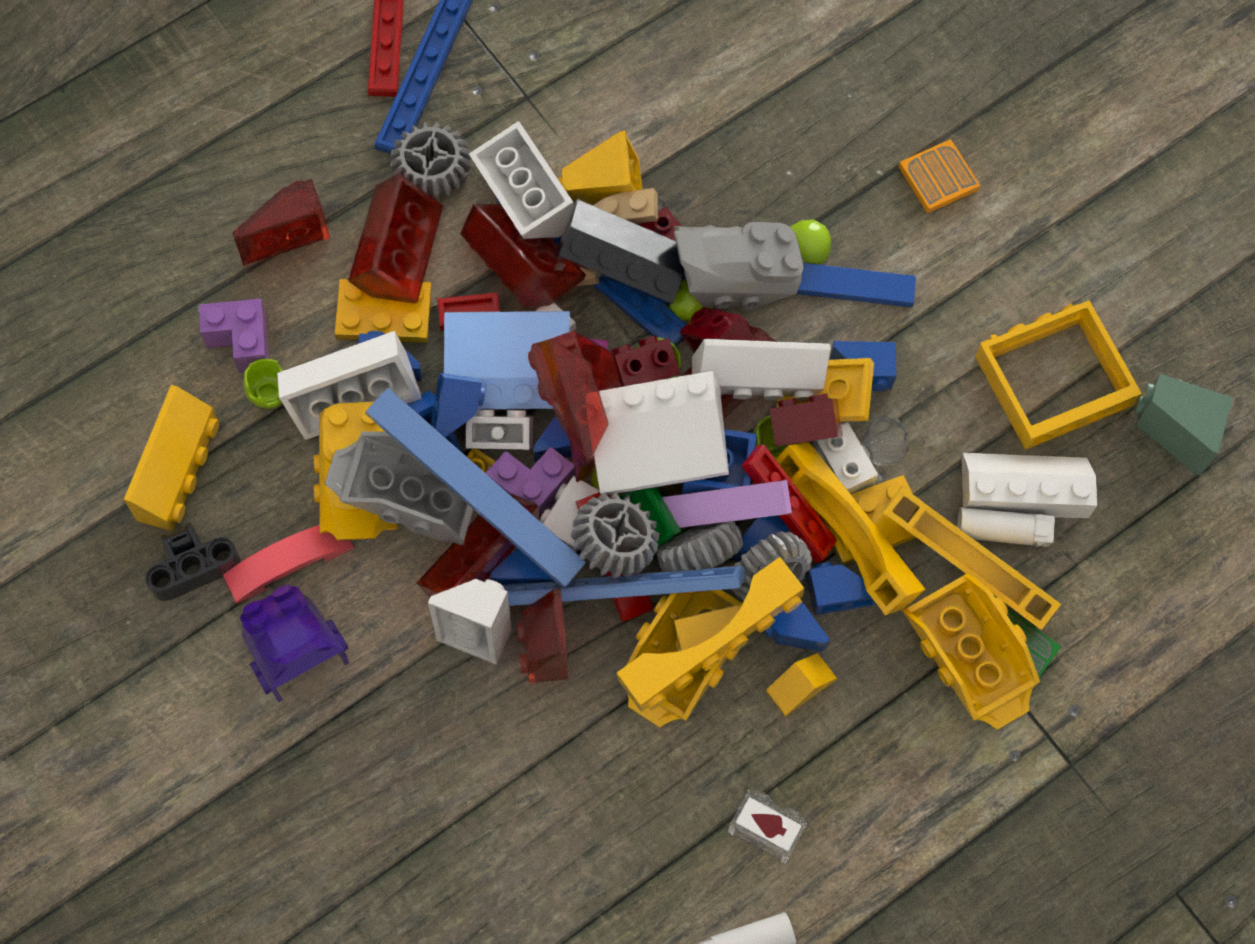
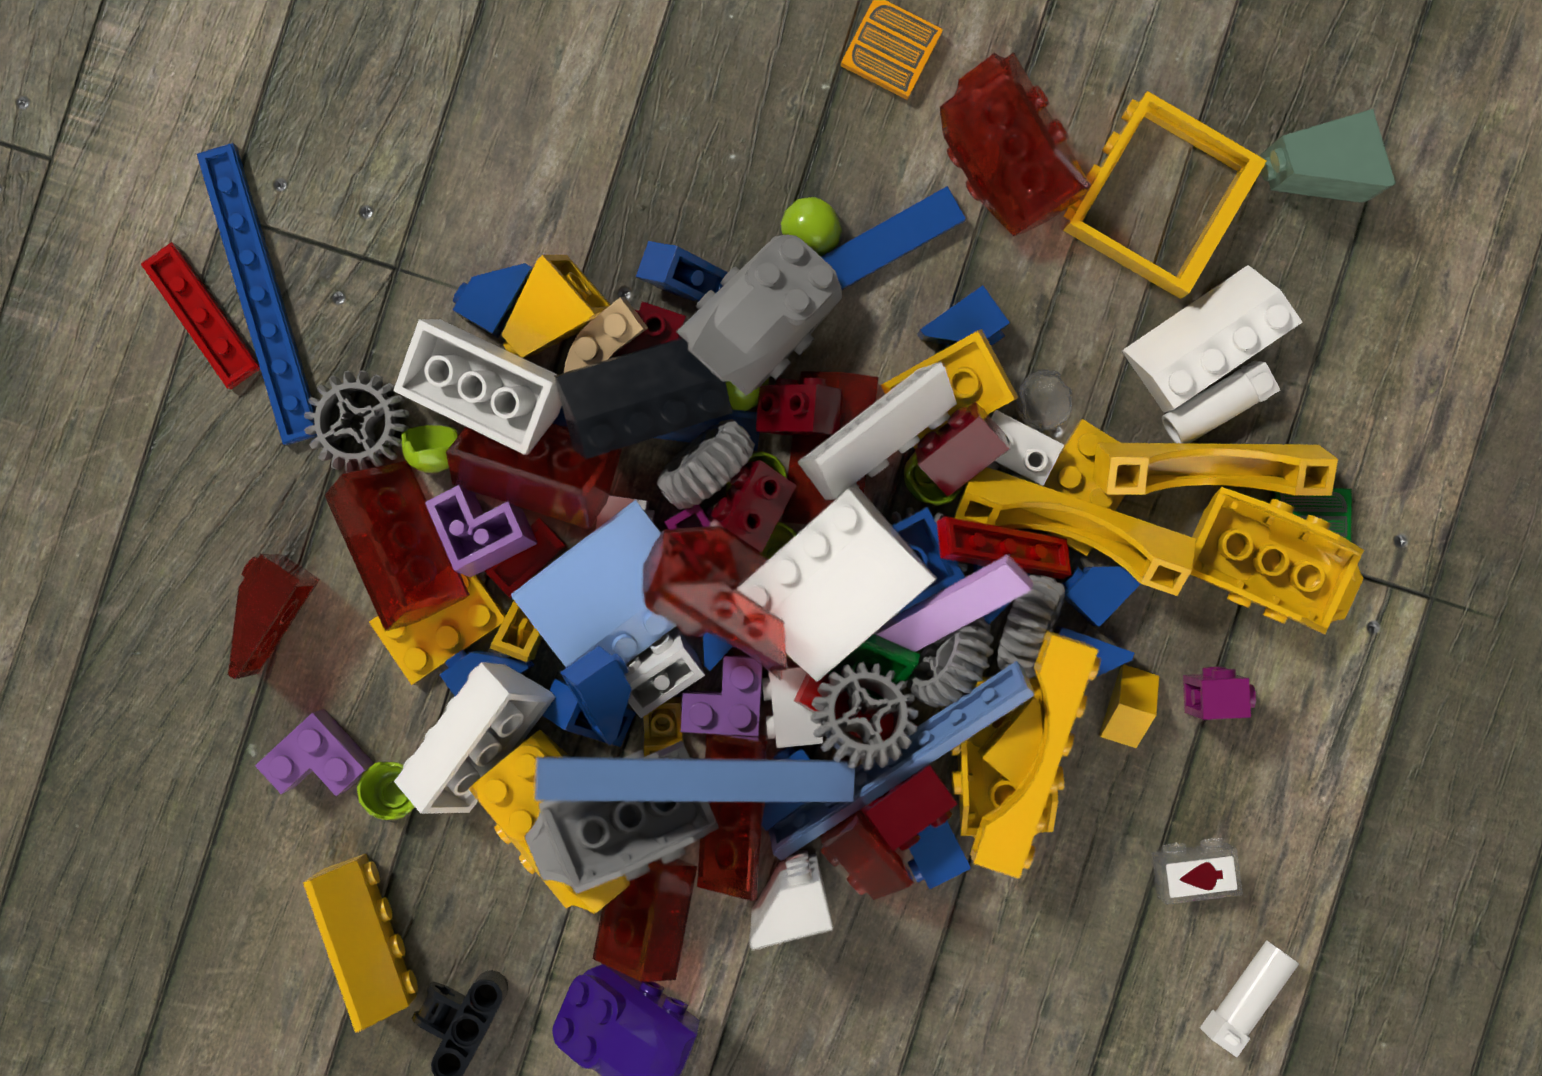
camera: 35 degrees left, 20 degrees up
coral slope [223,525,354,604] -> none
none -> lime hair [402,425,461,473]
none -> medium lavender brick [425,485,538,578]
none -> blue slope [452,263,533,338]
none -> yellow slope [490,601,542,662]
none -> clear red slope [592,858,698,982]
none -> blue slope [636,241,728,303]
none -> light grey gear [657,419,755,509]
none -> dark red brick [861,765,957,852]
none -> blue brick [907,821,971,890]
none -> clear red slope [939,52,1091,237]
none -> magenta brick [1183,667,1256,720]

